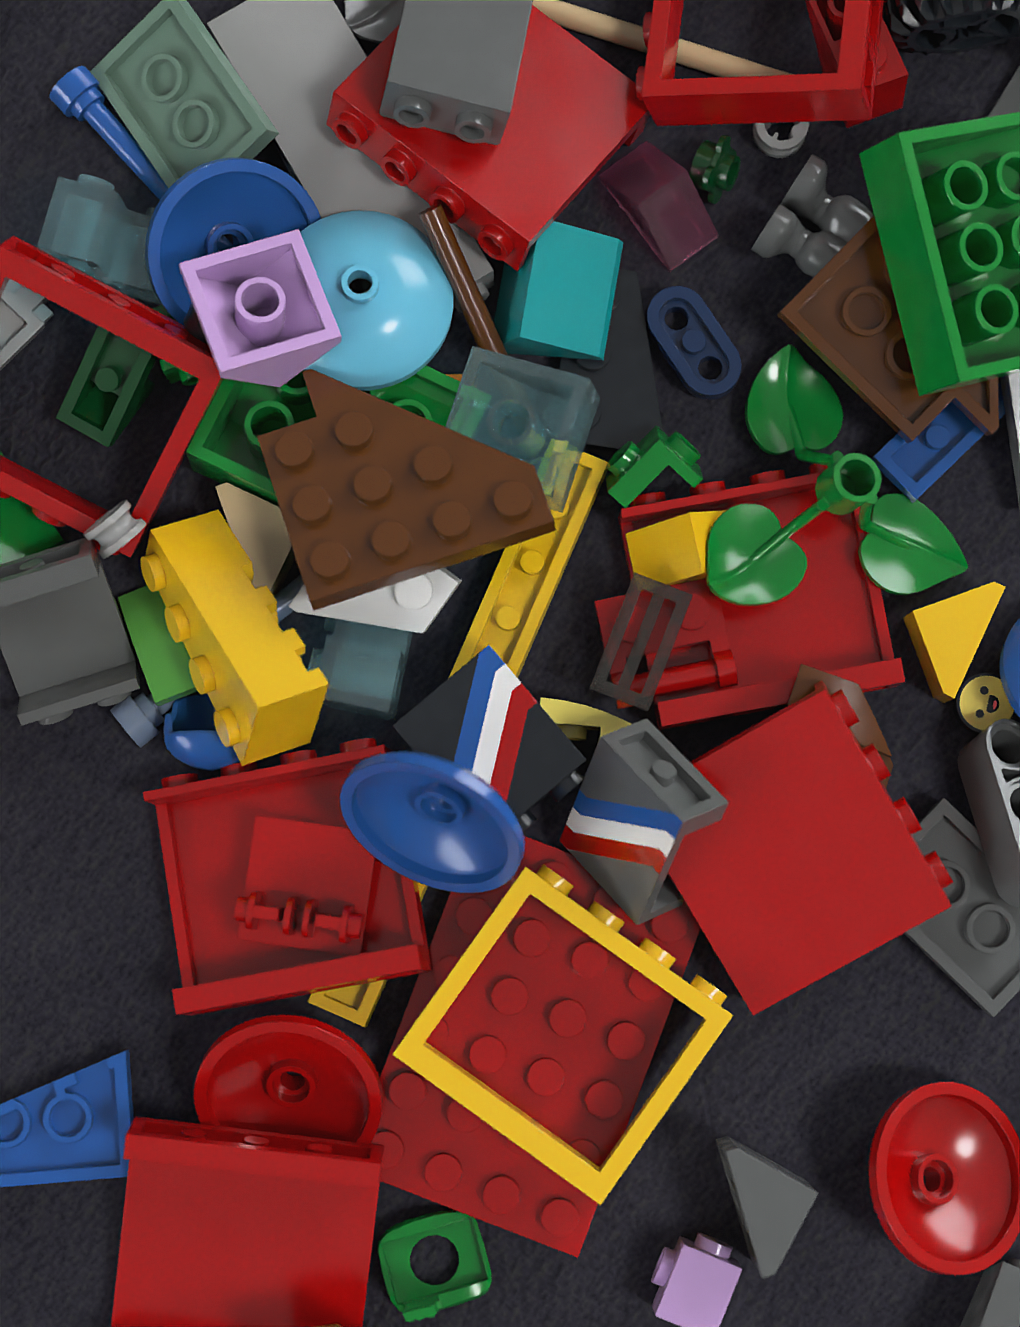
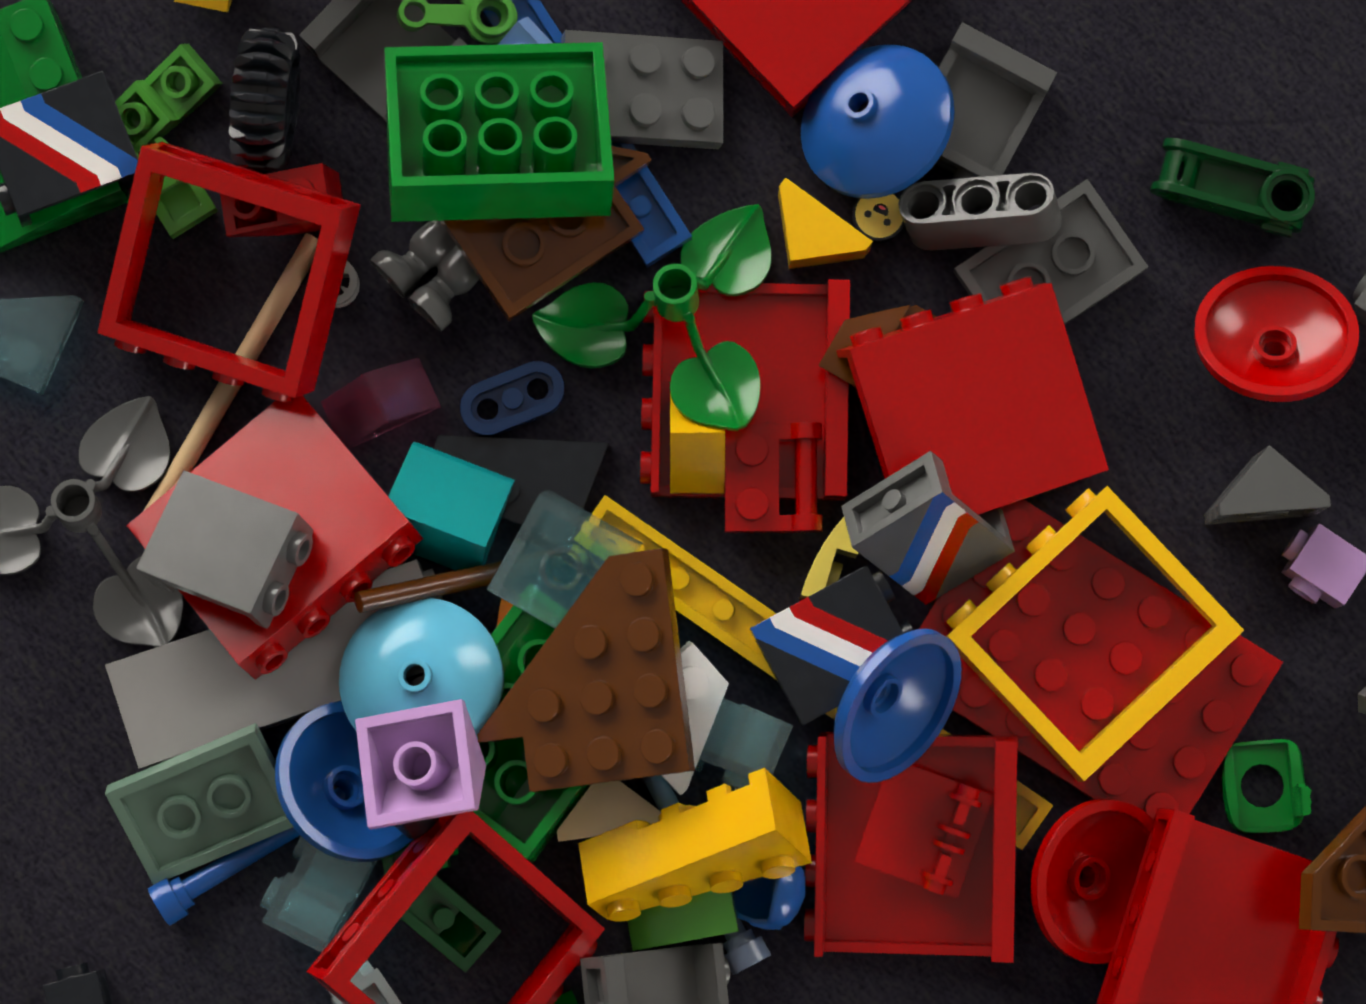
camera: 80 degrees left, 0 degrees up
light grey bush [83,500,146,559] -> none
clear smoke tile [589,573,693,712] -> none
green bracket [606,425,703,508] -> none
dark green plate [690,135,741,204] -> none

